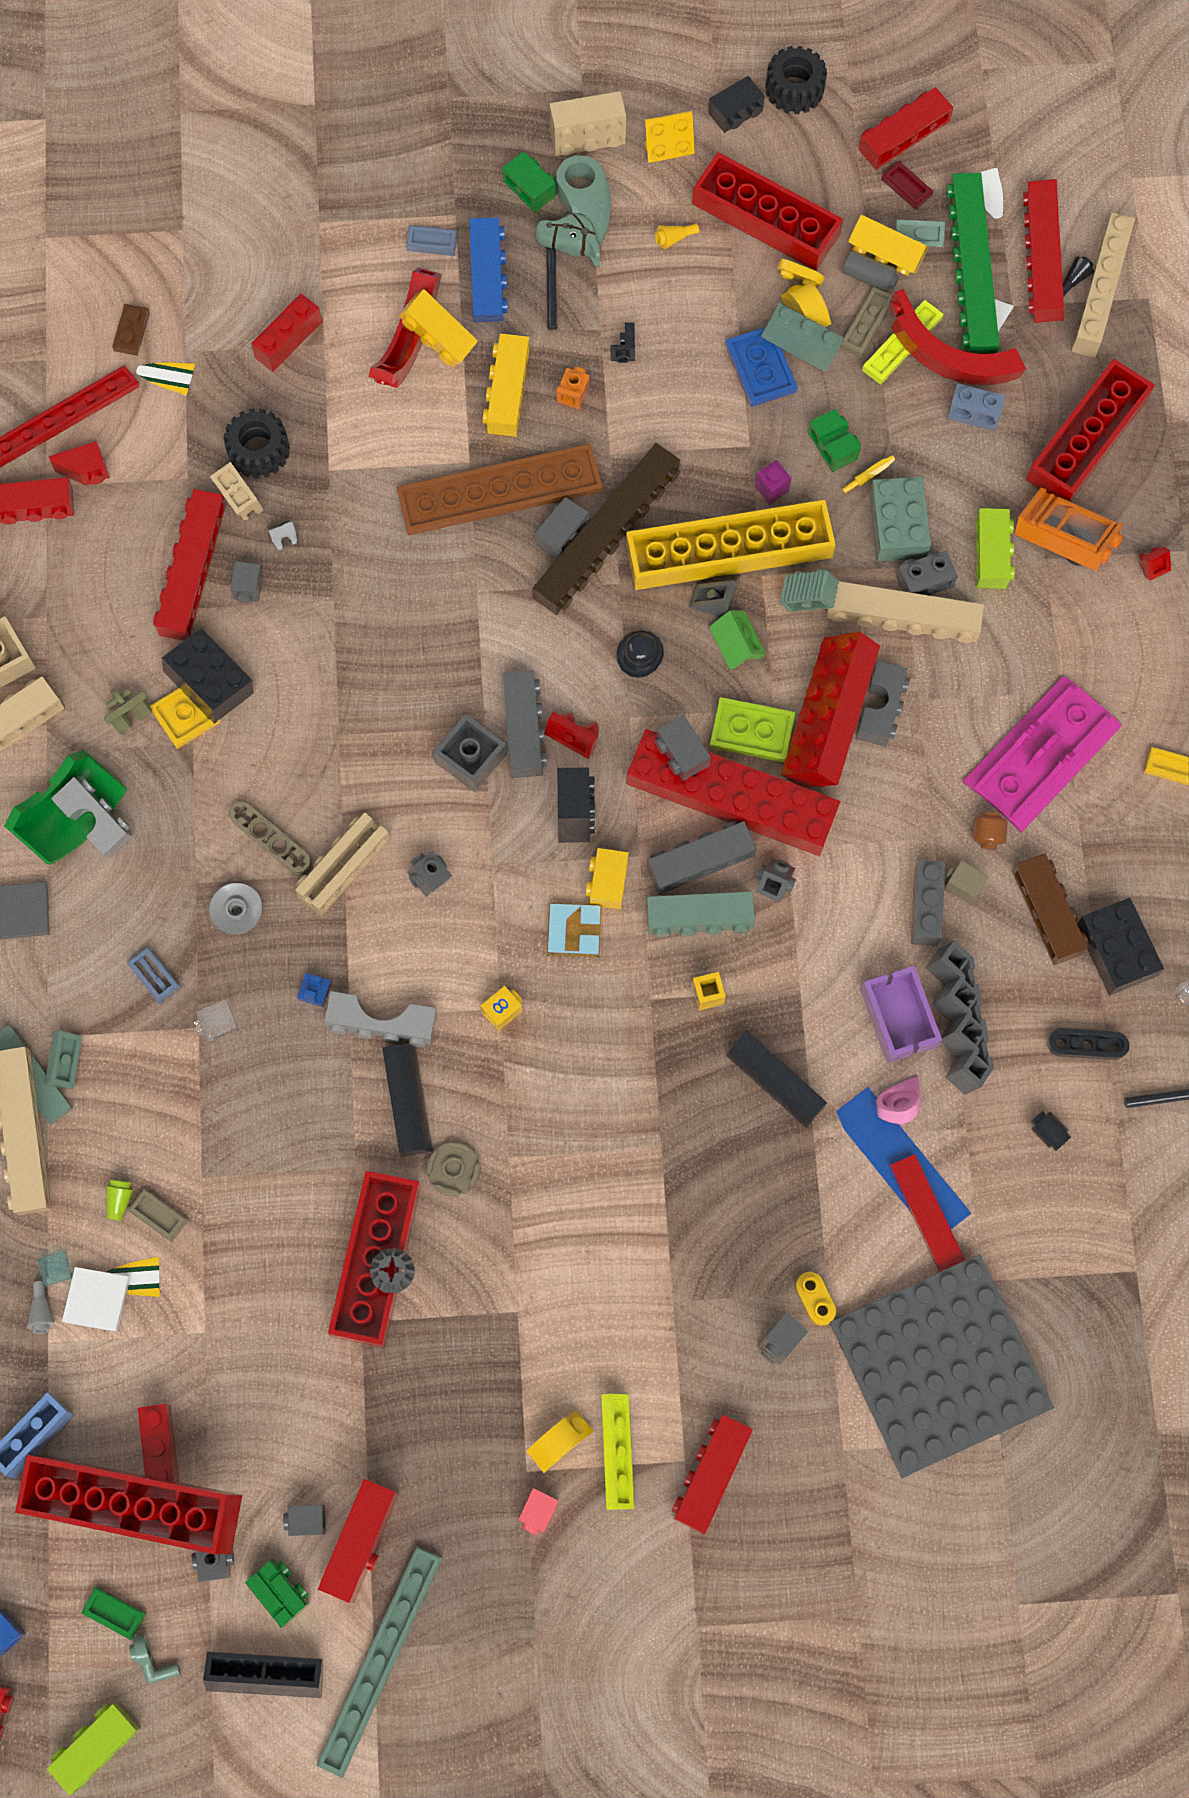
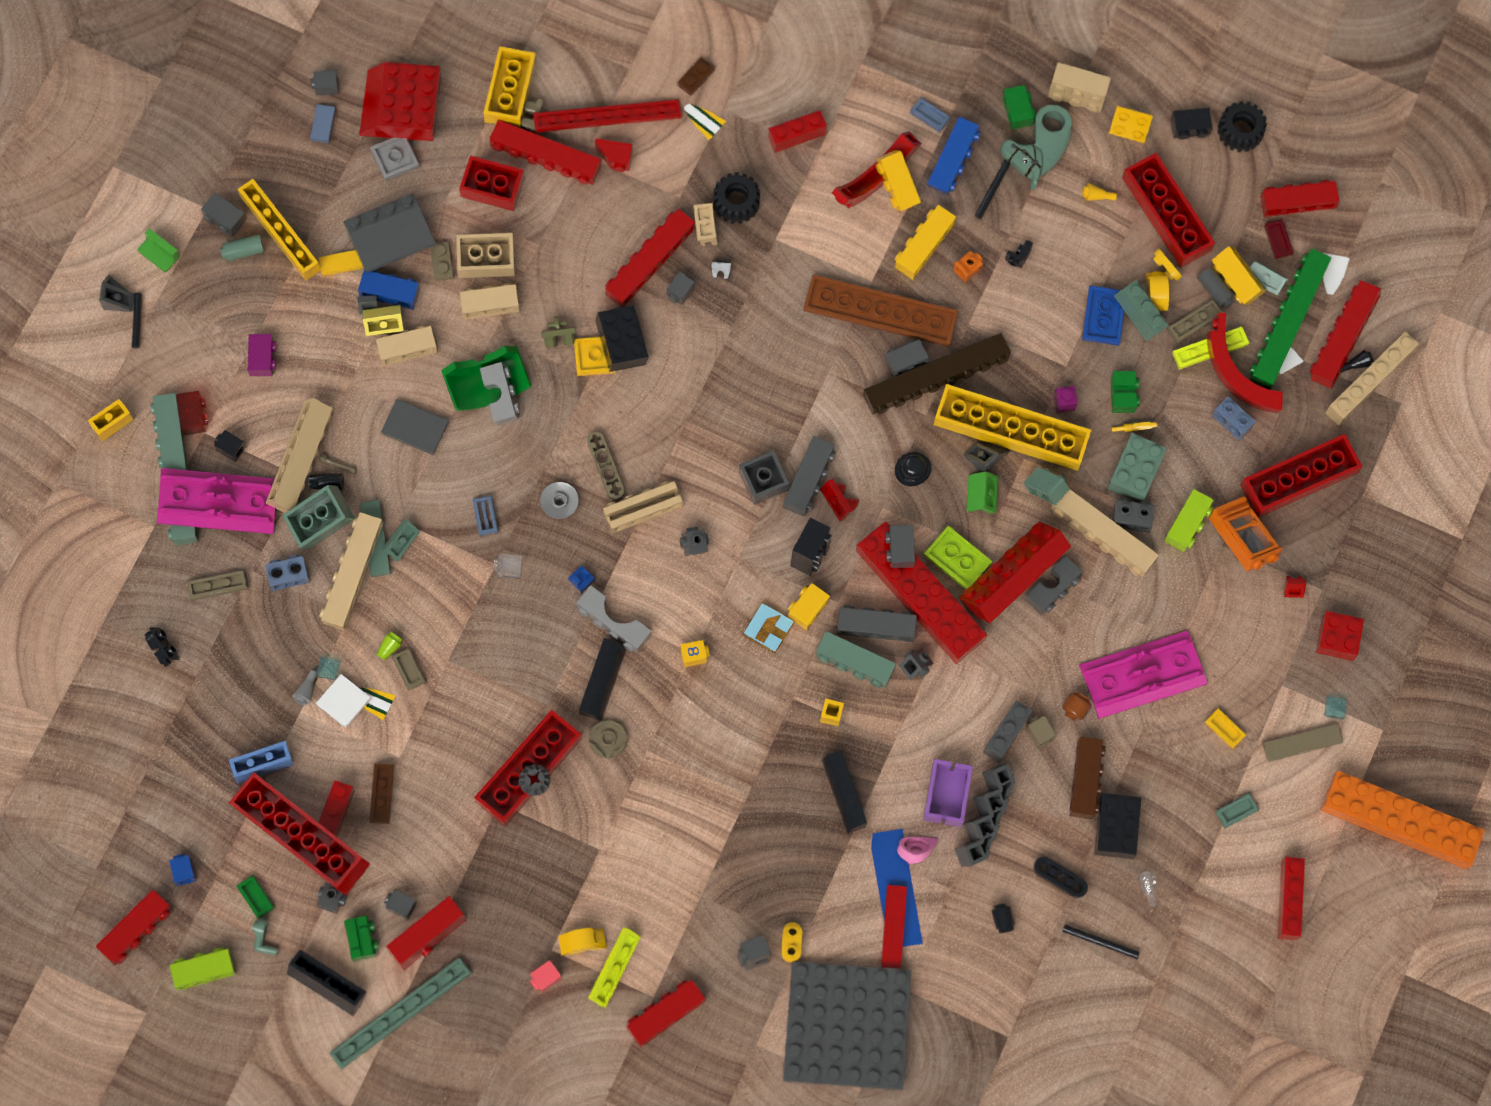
camera: 25 degrees right, 0 degrees up
none -> reddish brown plate [369,764,394,824]

